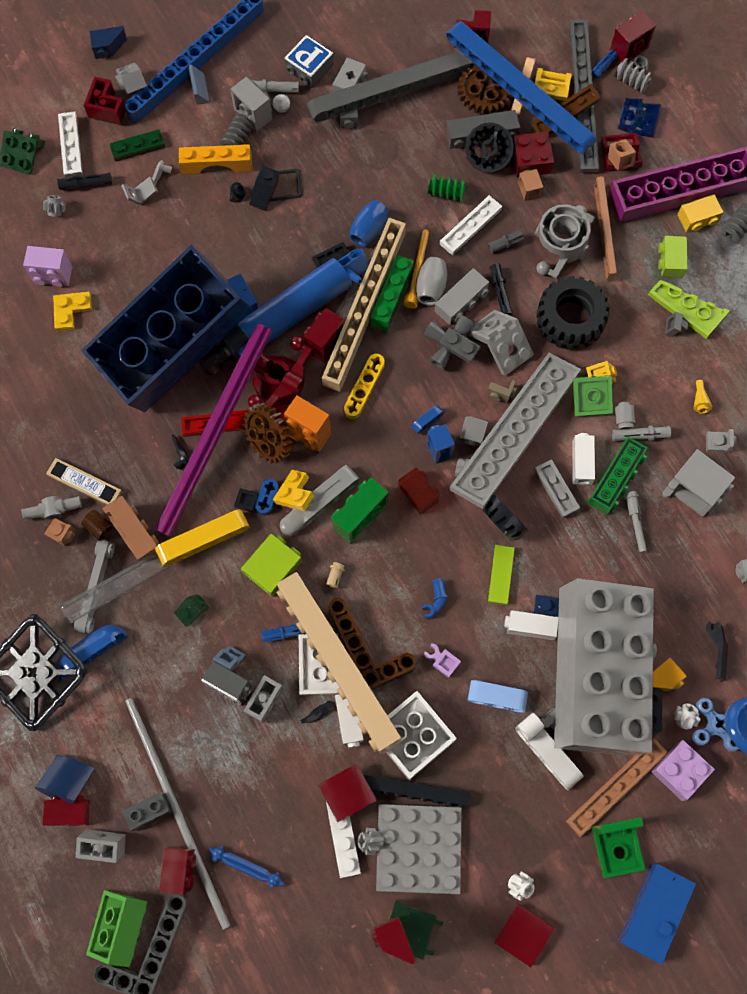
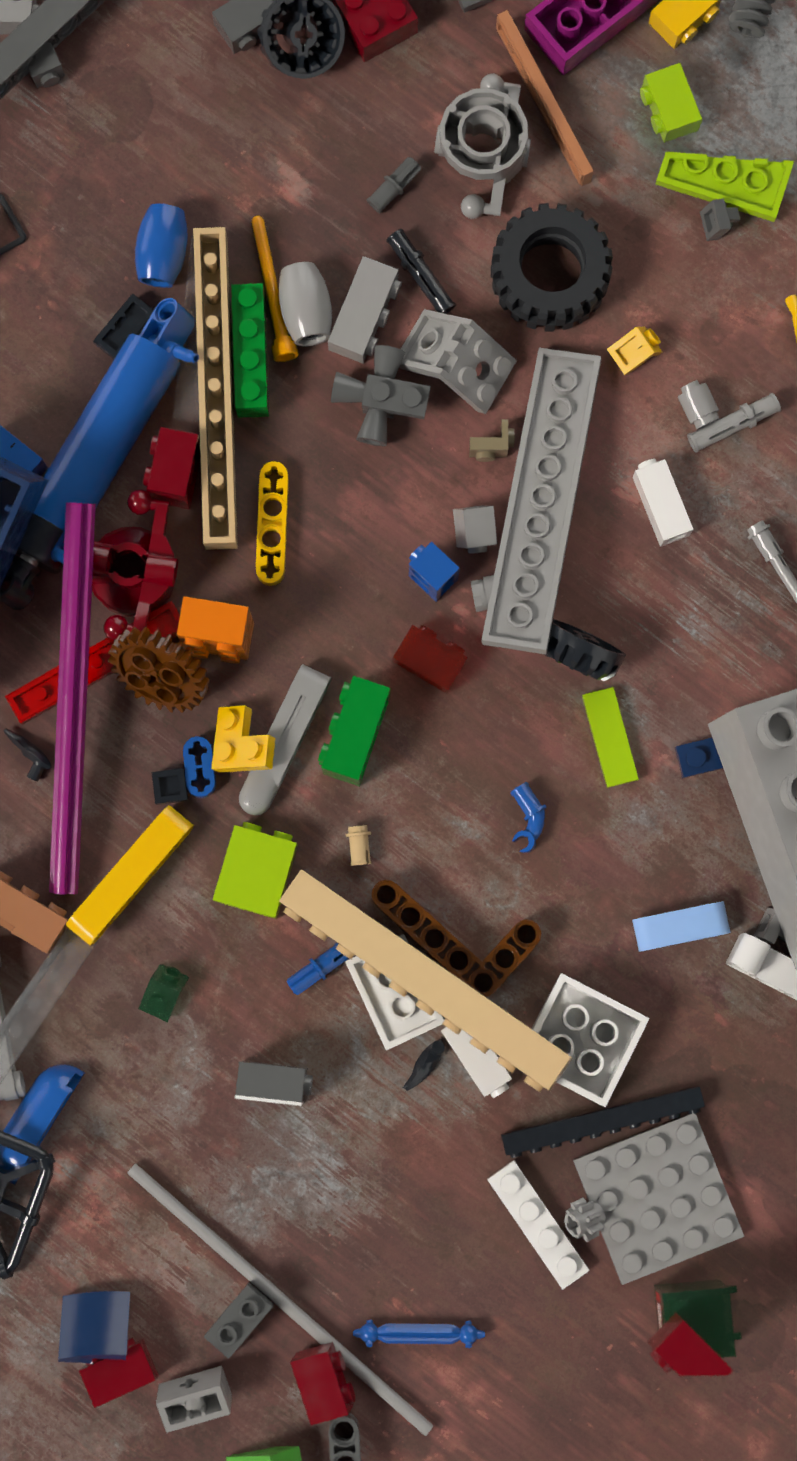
camera: 25 degrees left, 10 degrees up
sand blue slope [212,646,246,671] -> none
light grey brick [244,675,283,723] -> none
dark red slope [318,764,376,823] -> none
blue beam [412,405,445,434] -> none
lavender plate [424,643,461,678] -> none
green piece [427,174,465,203] -> none
white plate [440,196,502,255] -> none
white brick [504,610,559,640] -> none
nougat brick [518,169,543,201] -> none
light grey plate [534,459,580,519] -> none
bright green plate [573,375,613,416] -> none
green brick [587,437,648,515] -> none

